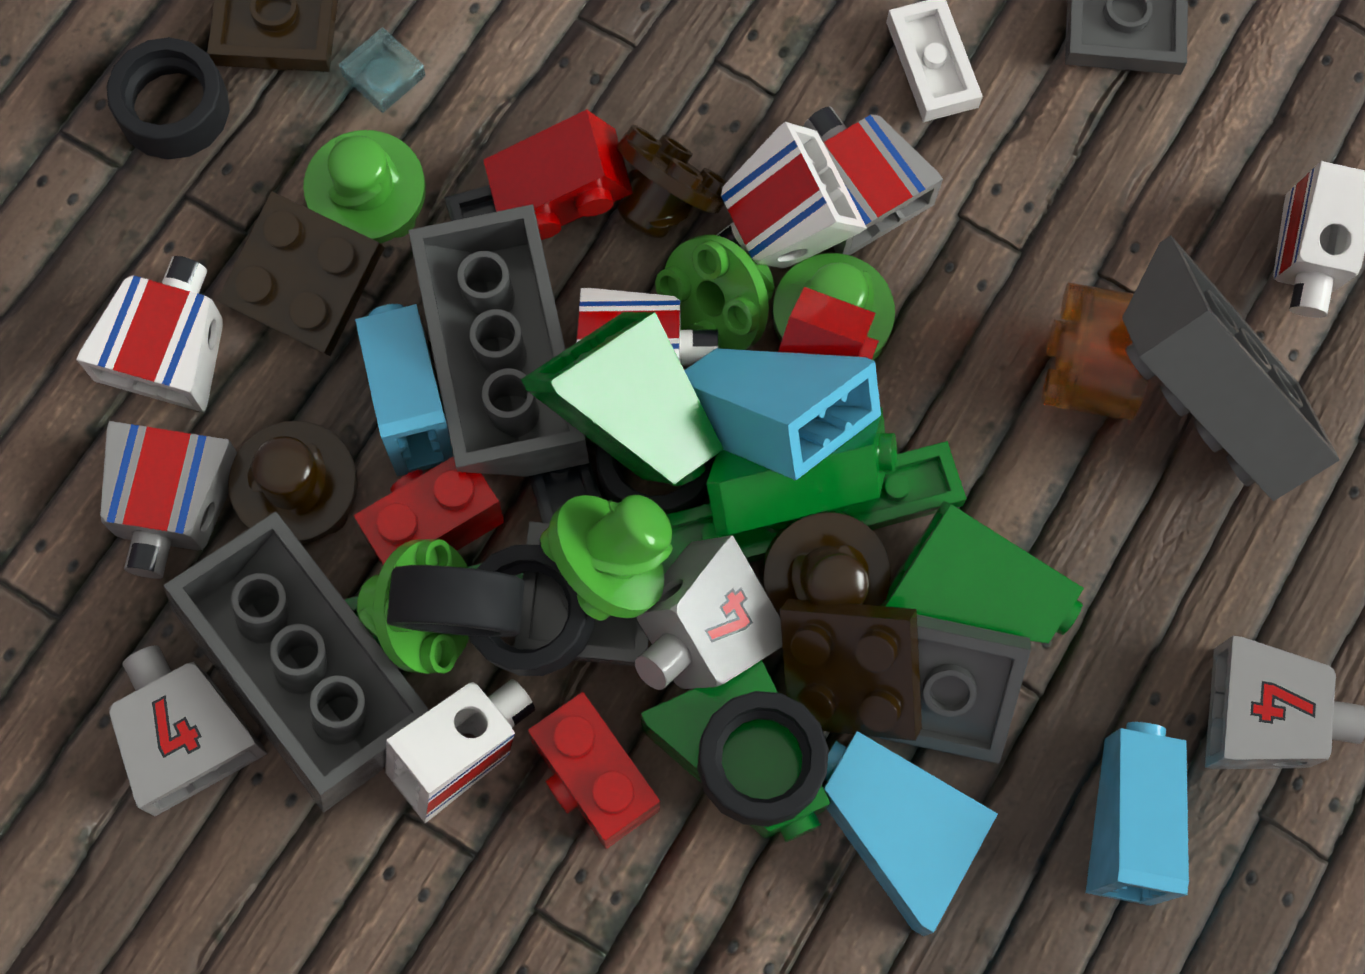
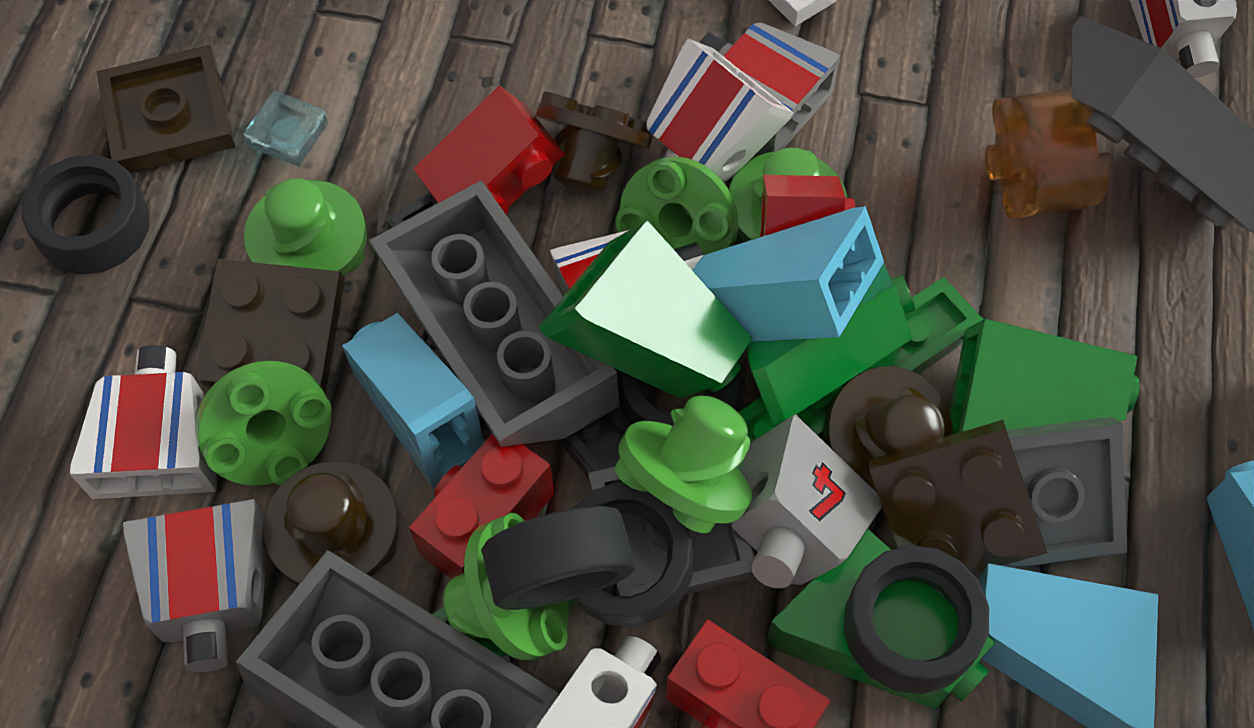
camera: 15 degrees left, 10 degrees down
none -> bright green plate [195,361,332,486]

